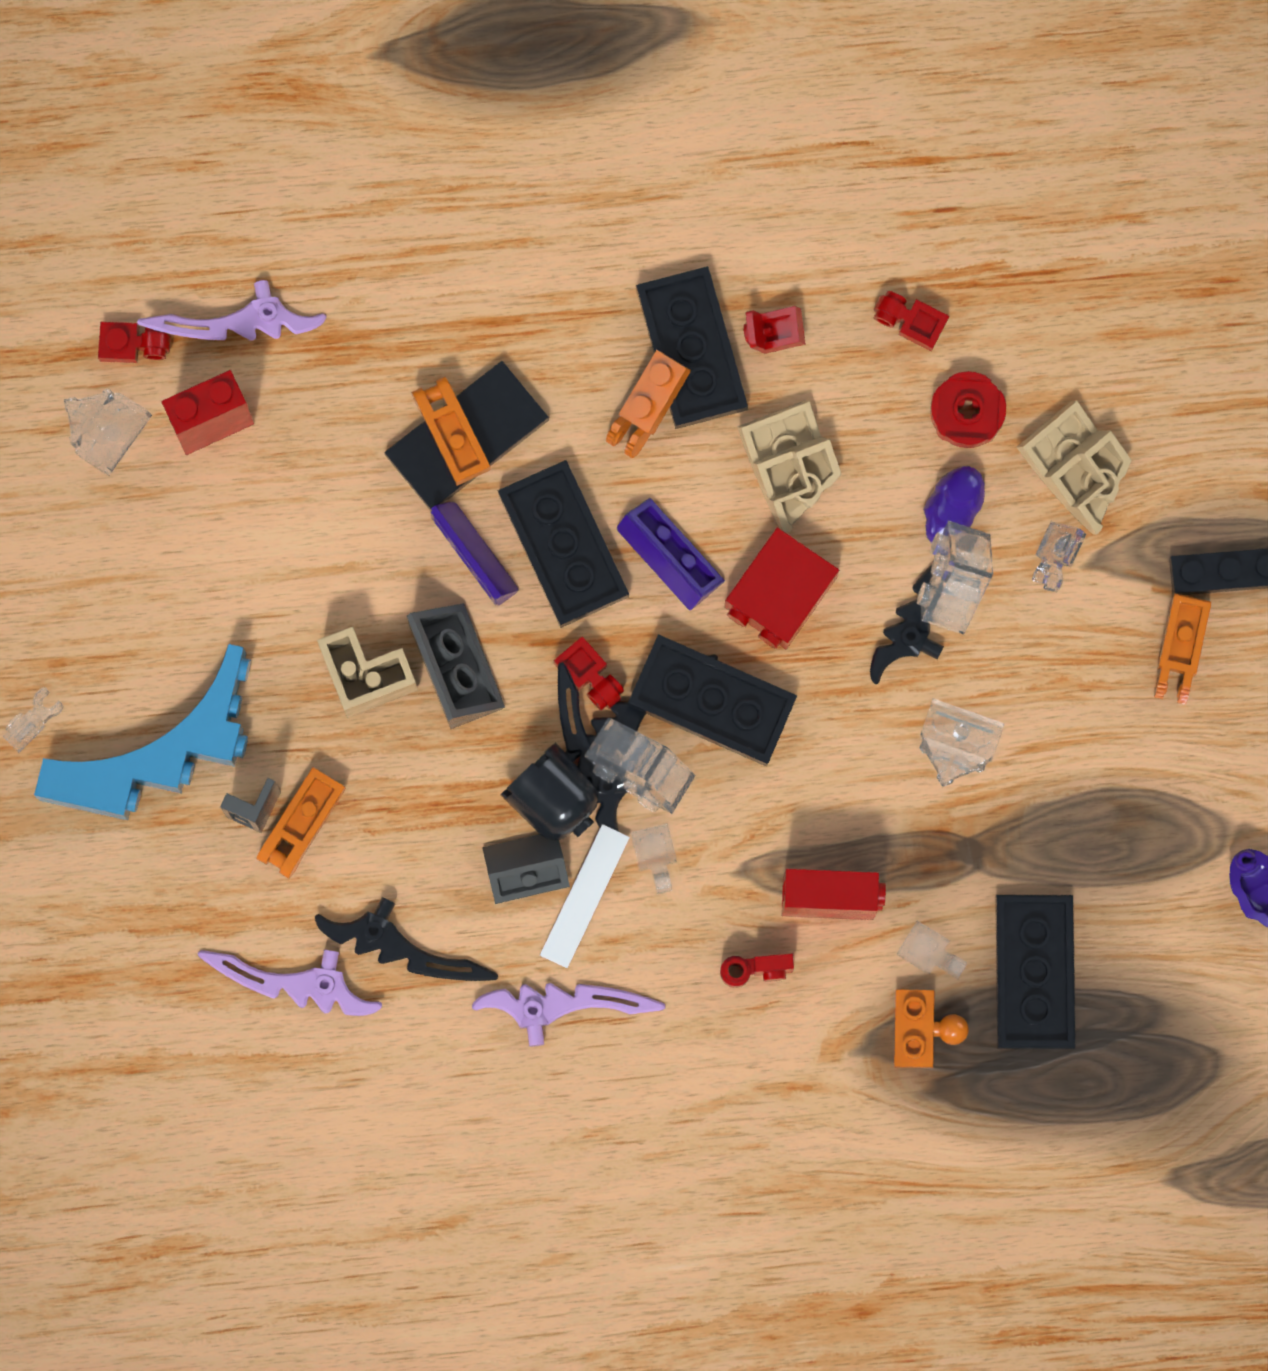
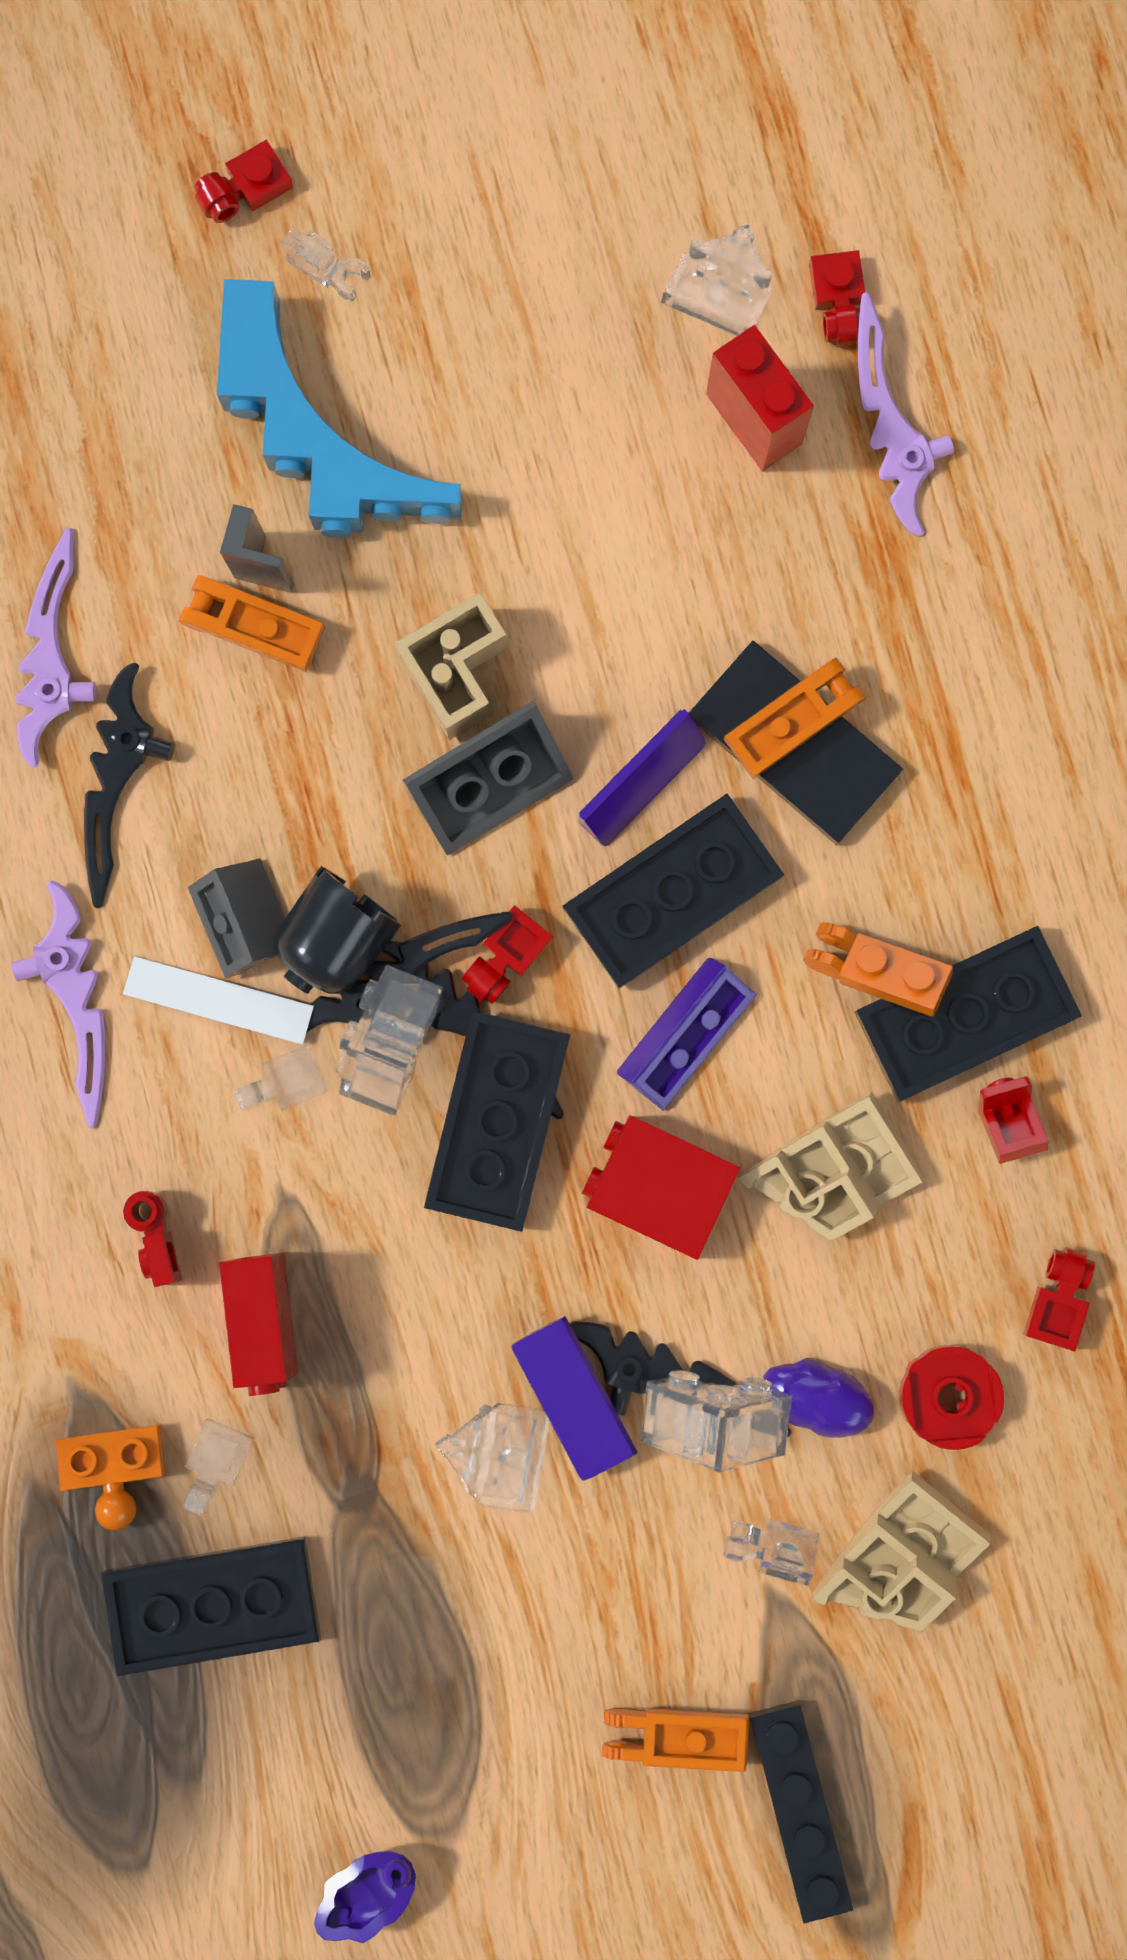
camera: 85 degrees right, 5 degrees up
none -> dark purple slope [511,1316,638,1481]

